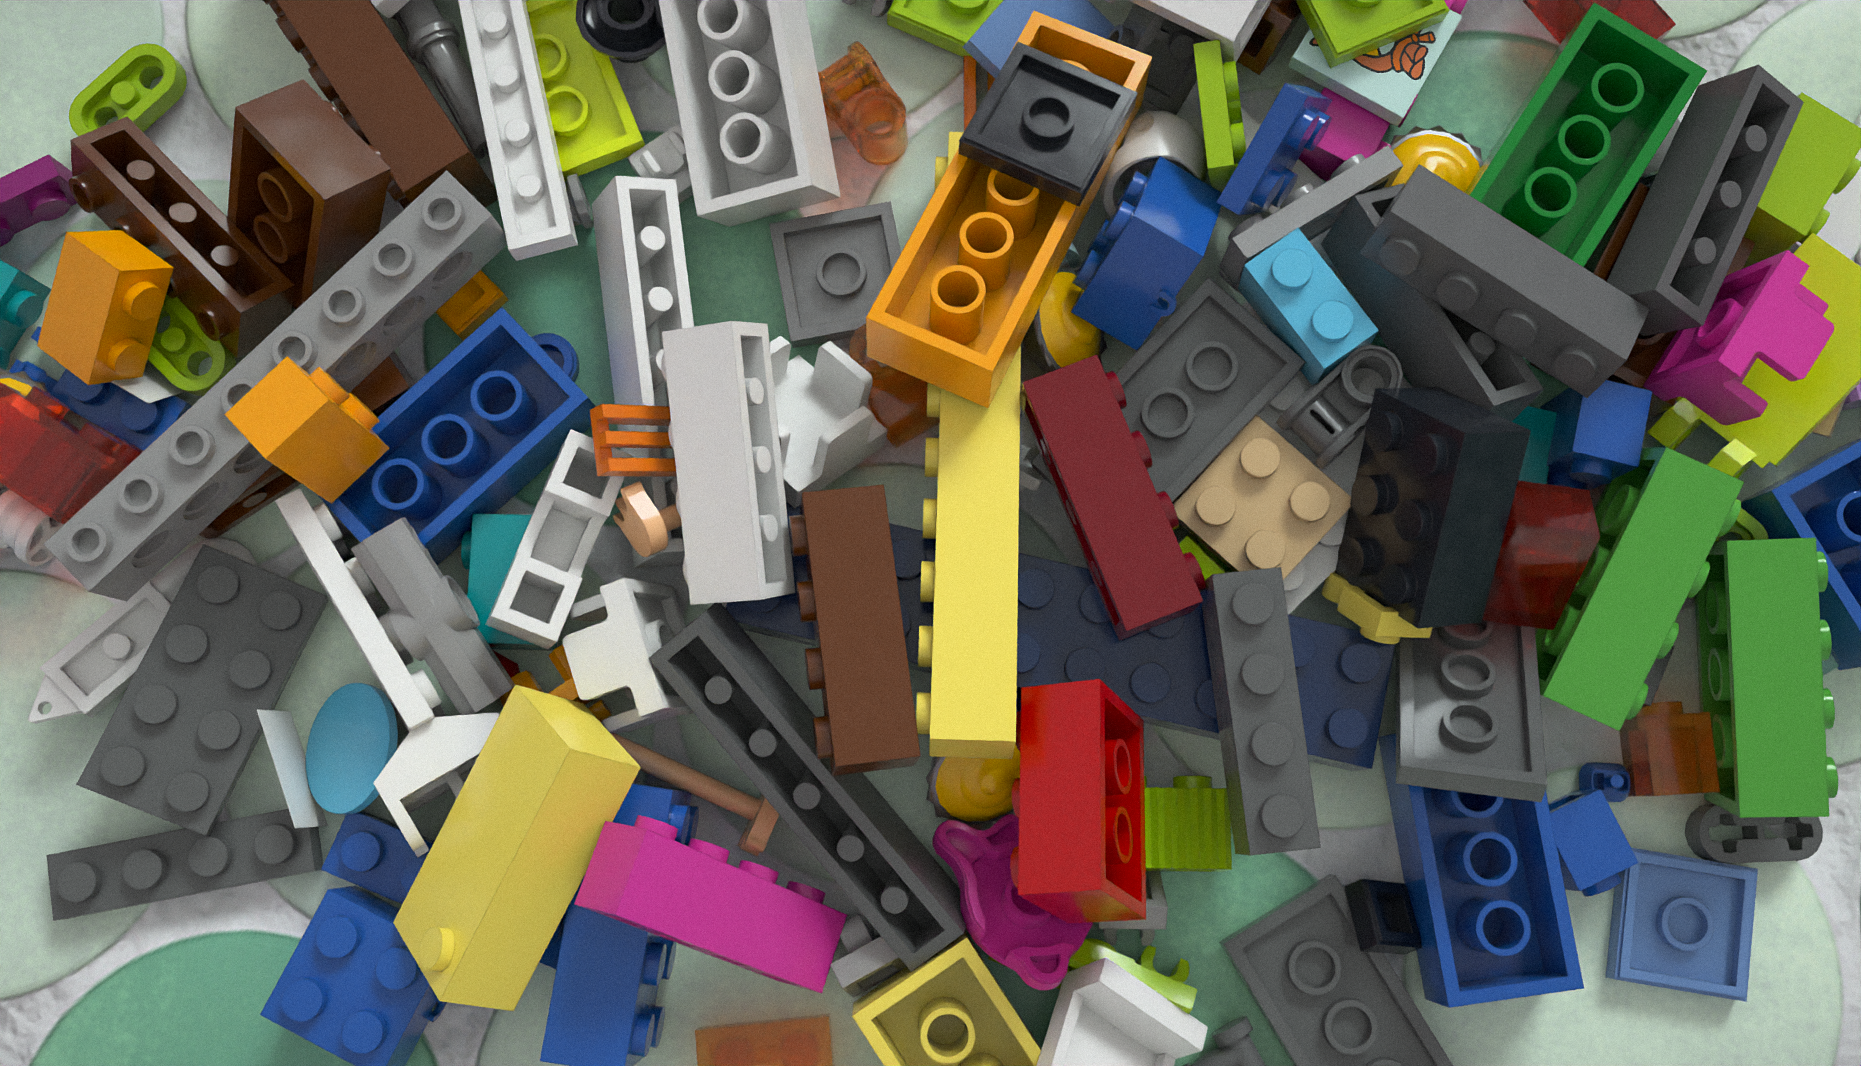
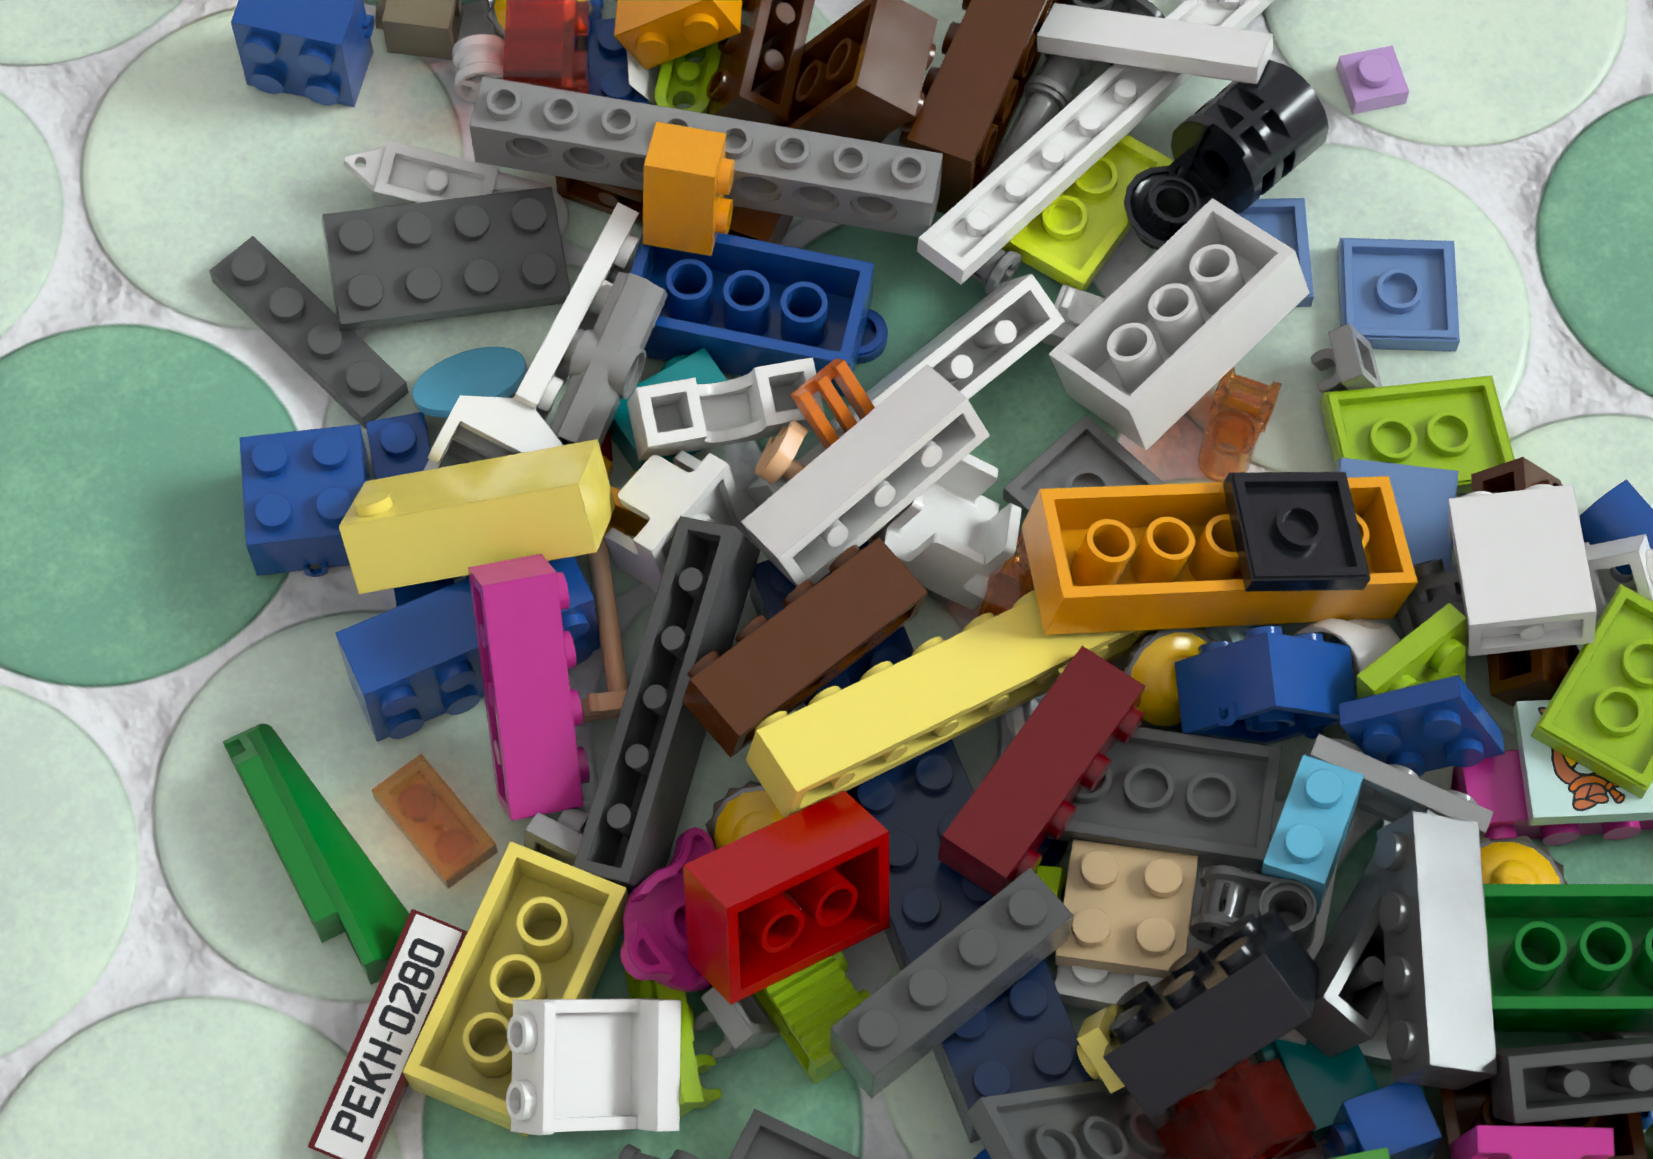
camera: 55 degrees right, 15 degrees down
white sticker [257,709,328,829] -> none
light orange tile [436,270,509,341] -> none

